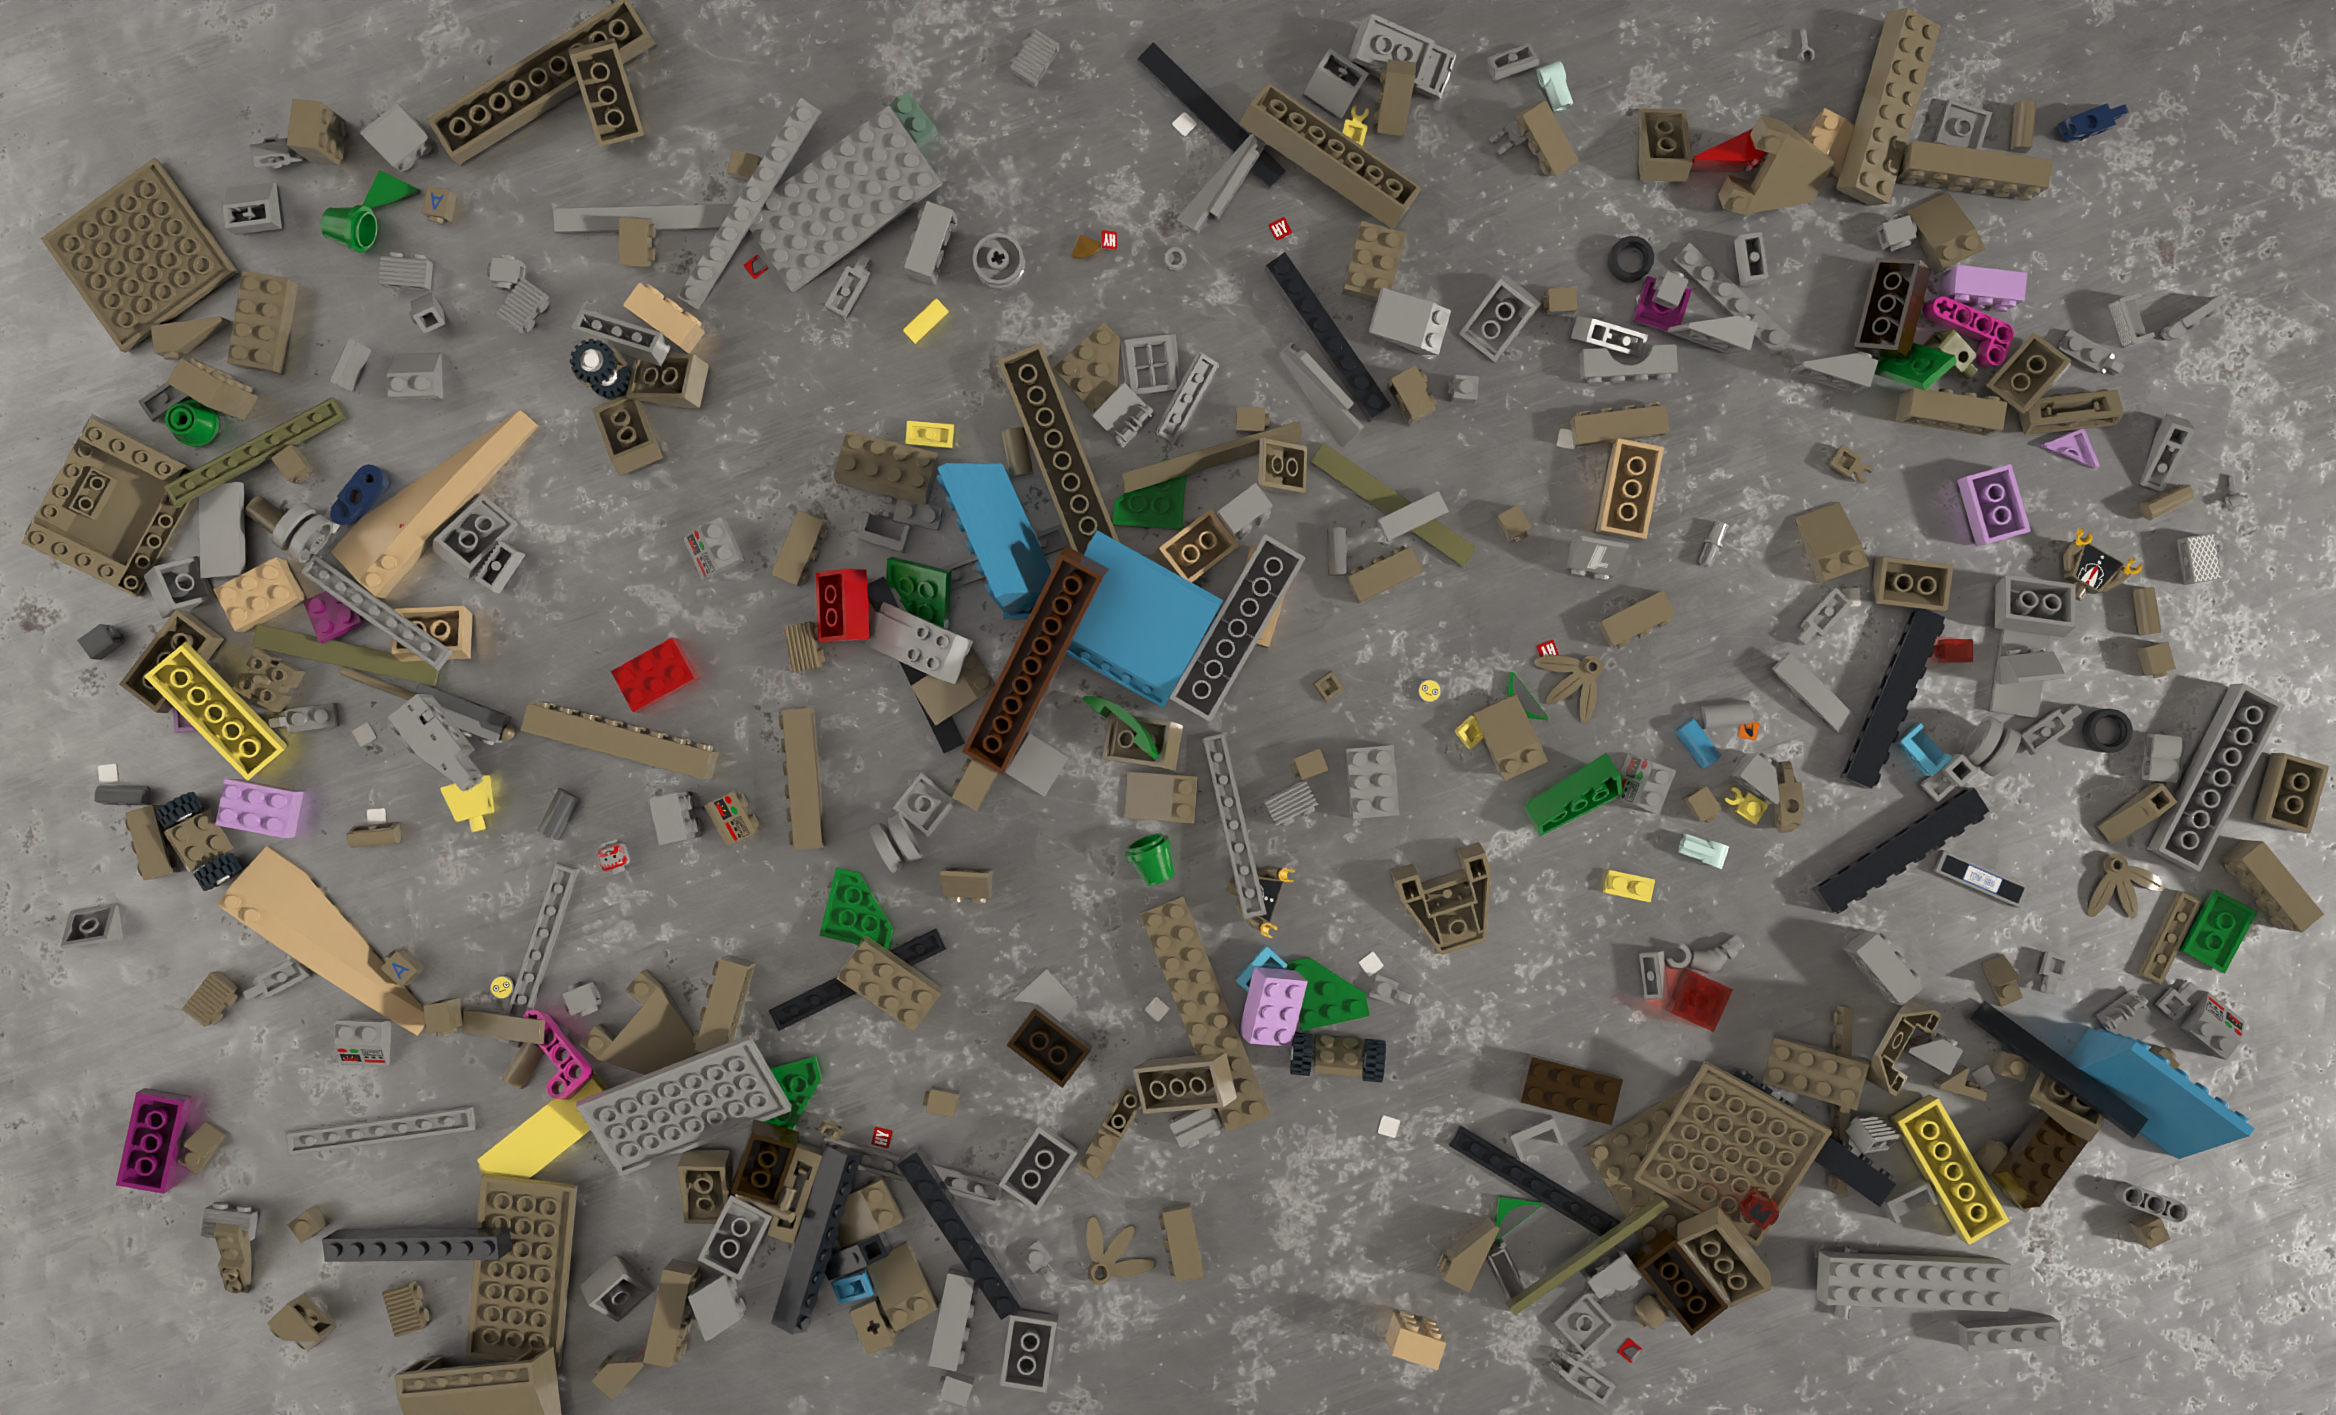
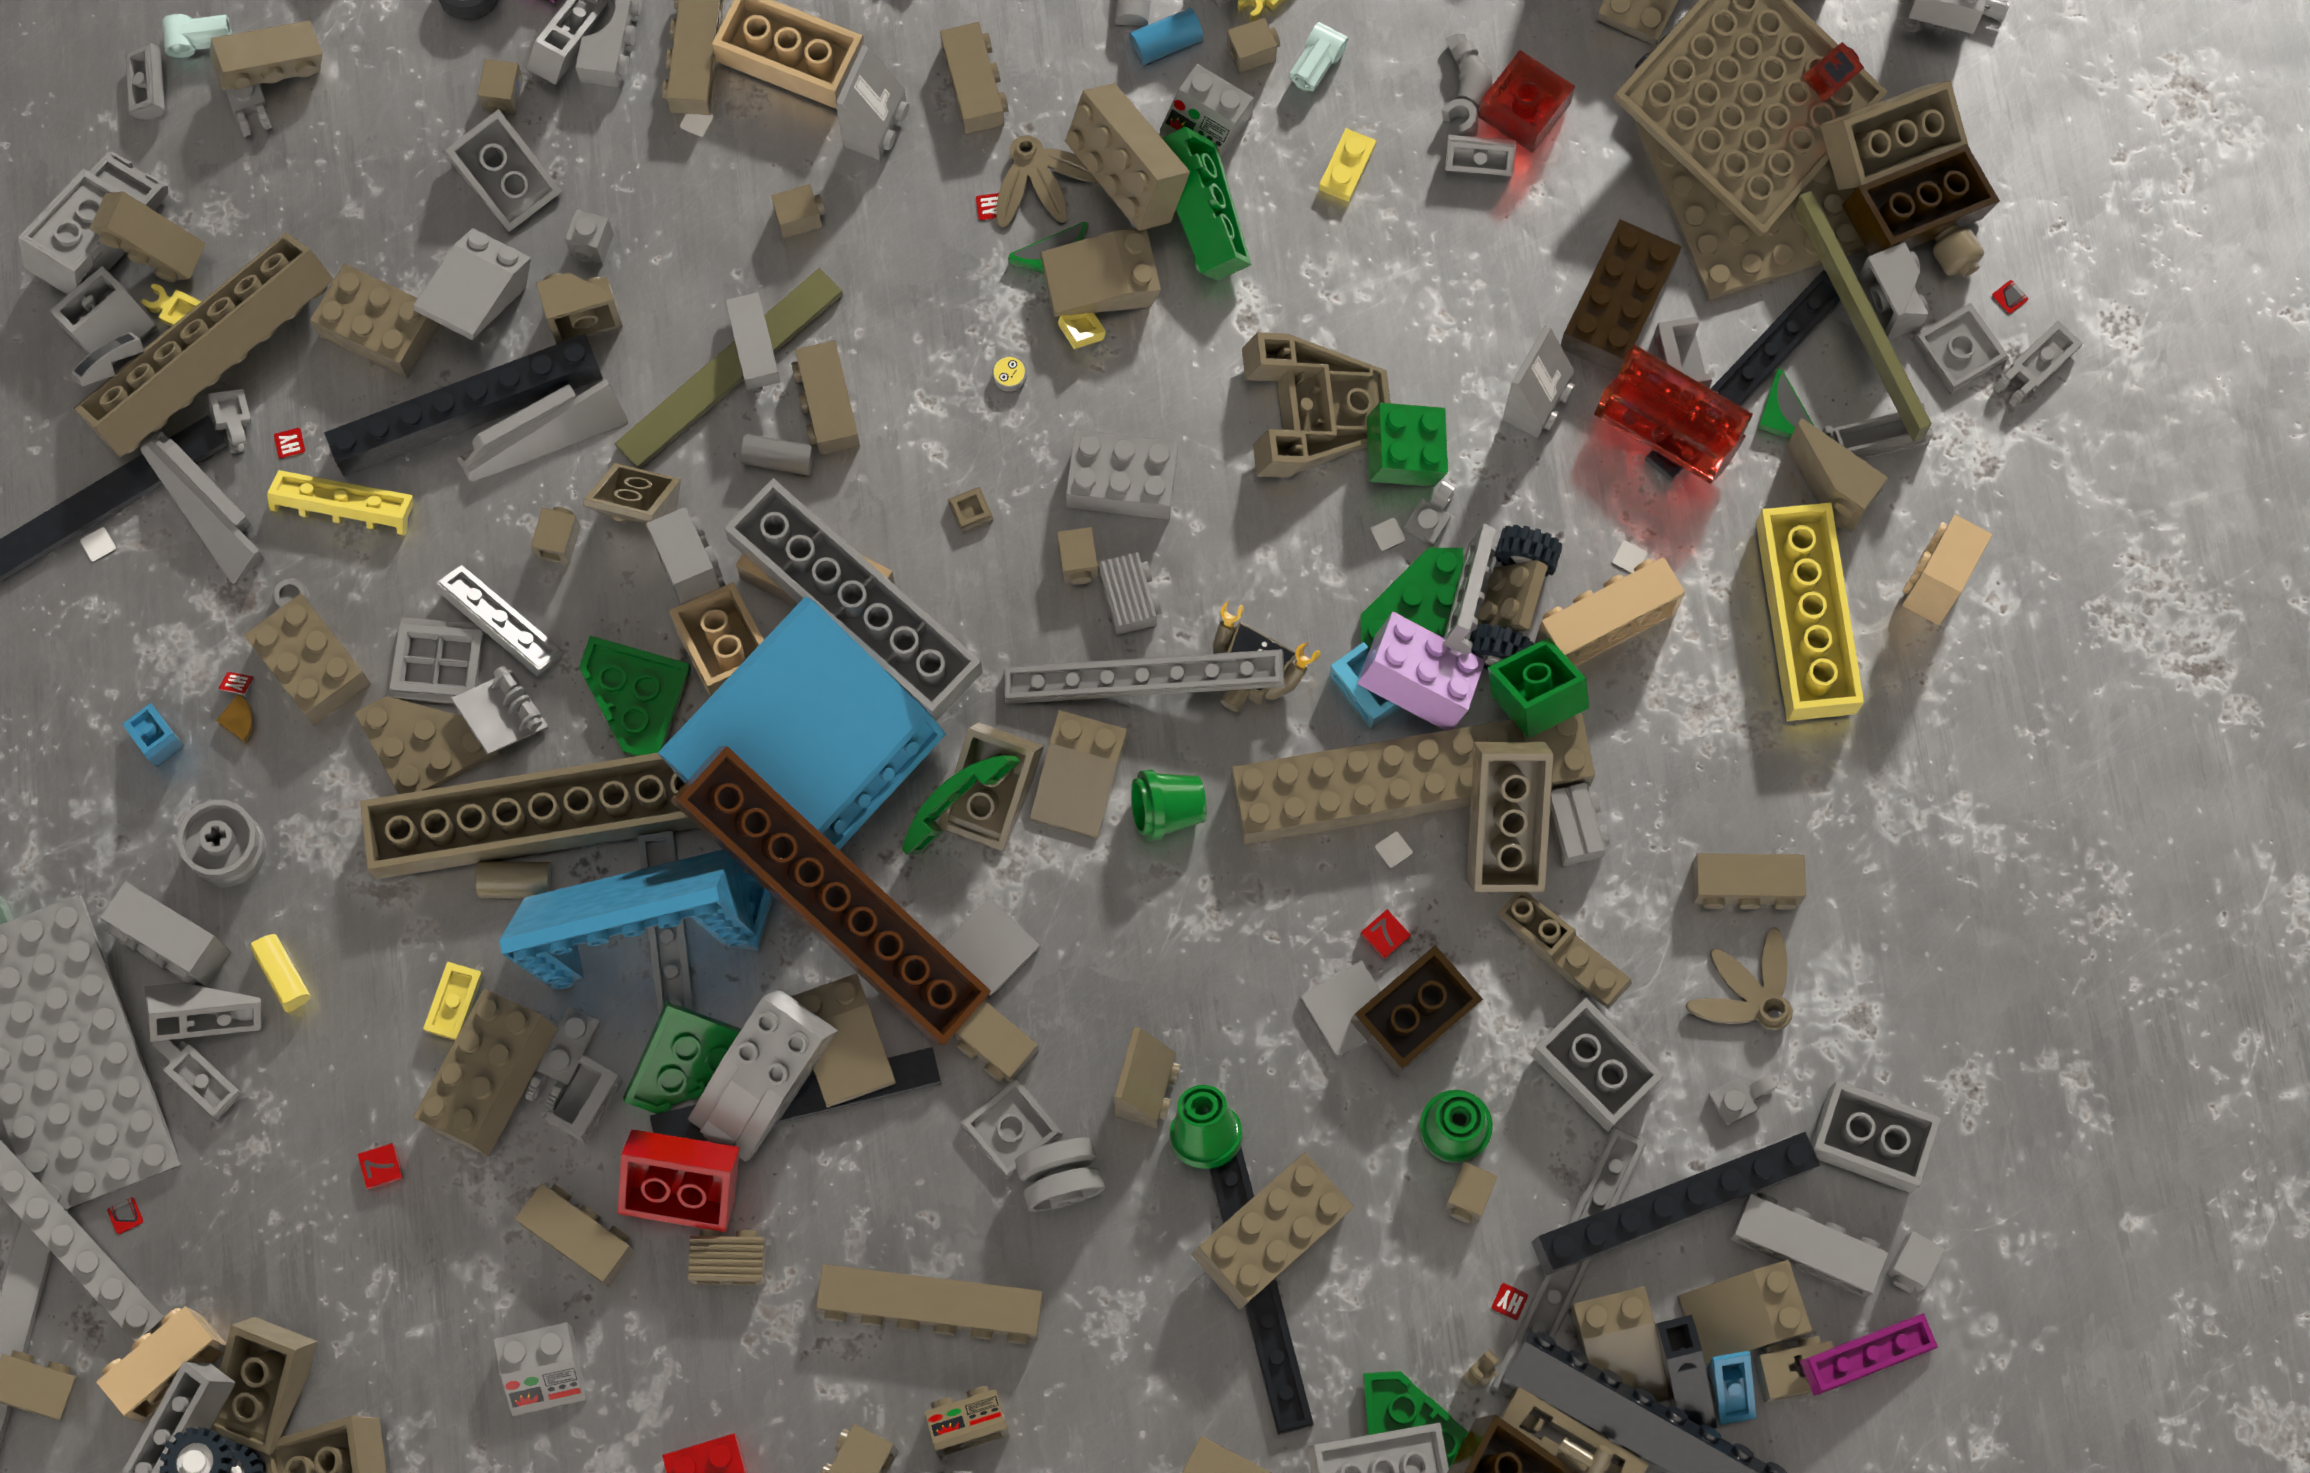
camera: 75 degrees left, 15 degrees down
green plate [819,867,894,950] -> none
dark tan tile [1122,421,1302,493] -> none
none -> light grey slope [71,332,144,387]
none -> dark azure slope [122,703,185,767]
none -> light grey slope [144,983,261,1042]
none -> light grey plate [208,389,251,453]
none -> dark tan brick [244,593,371,726]
none -> light yellow hinge [267,470,414,536]
none -> red tile [357,1143,404,1190]
none -> dark tan brick [1065,83,1190,231]
none -> green piece [1170,1085,1243,1169]
none -> red tile [1360,909,1411,960]
none -> green brick [1367,402,1448,487]
none -> green piece [1419,1090,1493,1163]
none -> light grey hinge [1443,524,1497,654]
none -> green brick [1488,637,1589,738]
none -> light grey slope [1502,325,1575,439]
none -> tan brick [1535,557,1685,667]
none -> clear red brick [1594,345,1753,484]
none -> light yellow brick [1756,502,1864,721]
none -> magenta tile [1800,1313,1938,1396]

